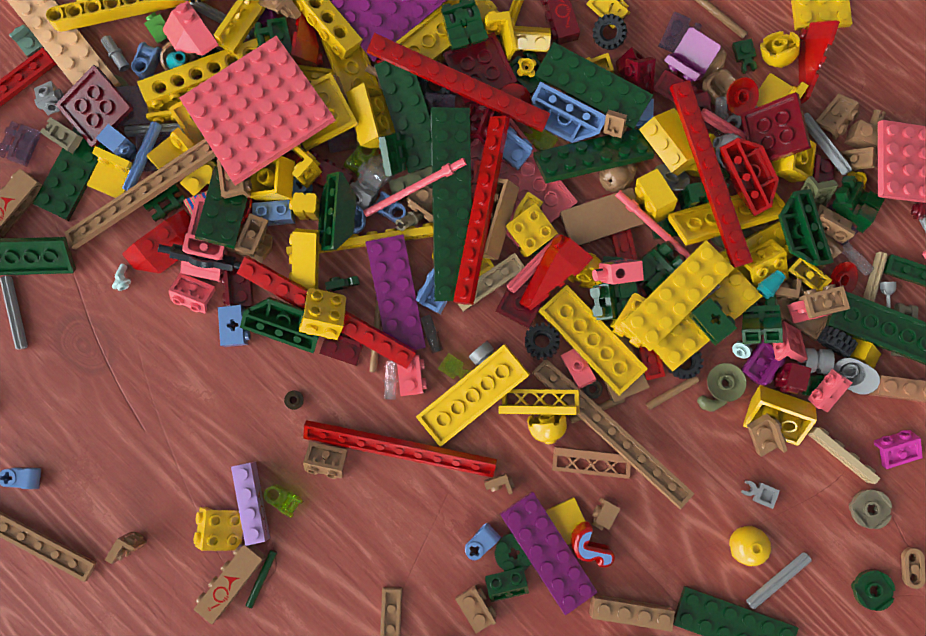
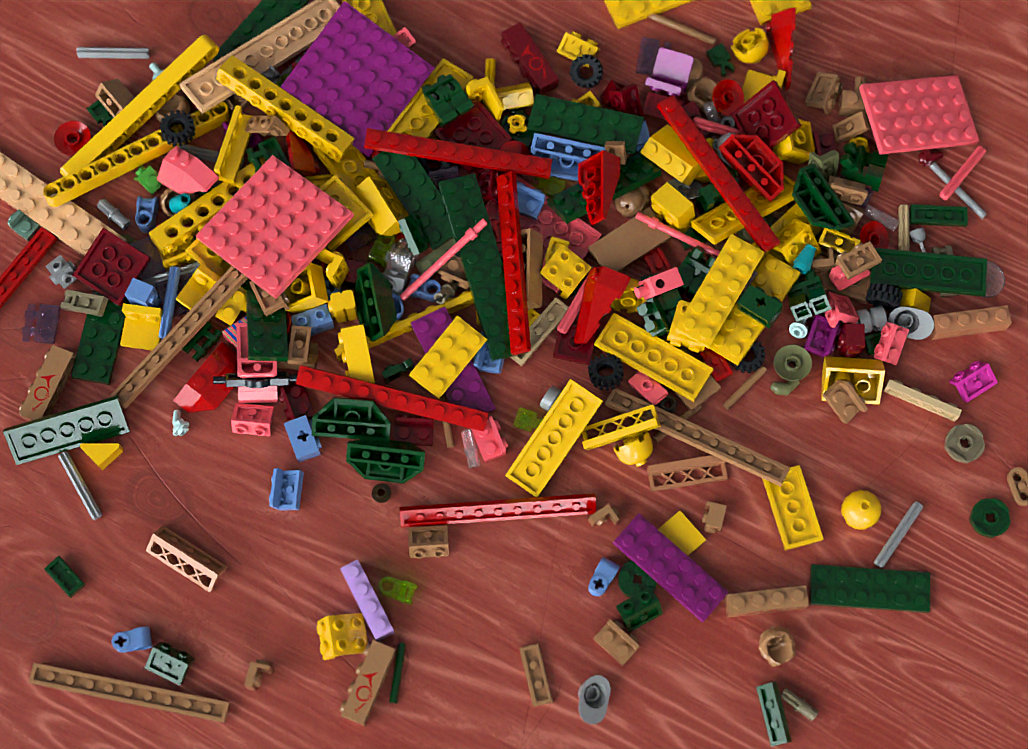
camera: 15 degrees left, 10 degrees down
yellow bracket [299,288,346,340] -> none
clear smoke axle [421,315,444,354] -> none
red animal [571,521,615,567] -> none
light grey plate [741,480,780,509] -> none
light grey axle [804,112,852,175] -> none
none -> yellow slope [80,443,123,471]
none -> bracket [145,642,195,686]
none -> nougat fence [146,526,227,592]
none -> medium blue bracket [269,468,304,510]
none -> dark green wedge [346,440,425,484]
none -> yellow plate [409,315,487,399]
none -> red wedge [578,150,620,225]
none -> yellow plate [762,465,824,551]

